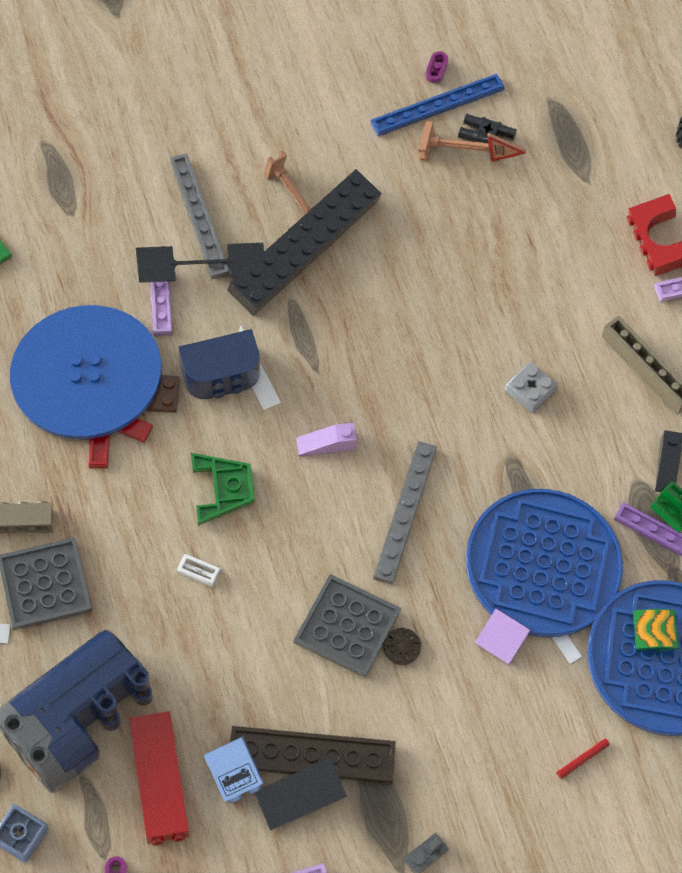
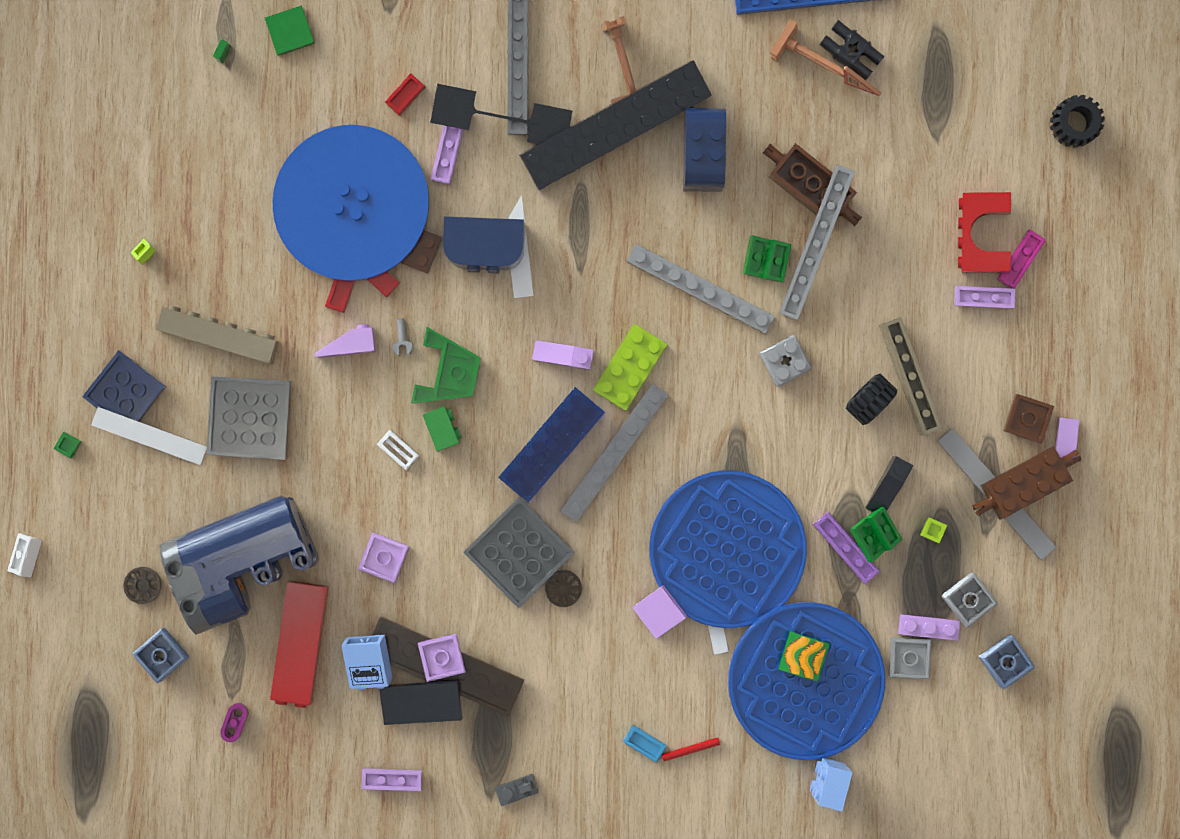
camera: 25 degrees right, 25 degrees up
none -> lavender slope [315,324,376,358]
none -> lavender tile [358,532,410,583]
none -> red tile [385,73,426,116]
none -> light grey bar [393,319,413,356]
none -> lavender tile [418,633,466,682]
none -> green brick [423,406,462,452]
none -> clear blue brick [498,387,605,503]
none -> lime plate [593,324,667,411]
none -> dark azure tile [623,725,667,763]
none -> light grey plate [626,244,775,334]
none -> dark blue brick [683,108,726,192]
none -> green slope [742,235,792,283]
none -> reddish brown brick [763,143,862,227]
none -> light grey plate [780,164,855,320]
none -> black tyre [846,373,898,425]

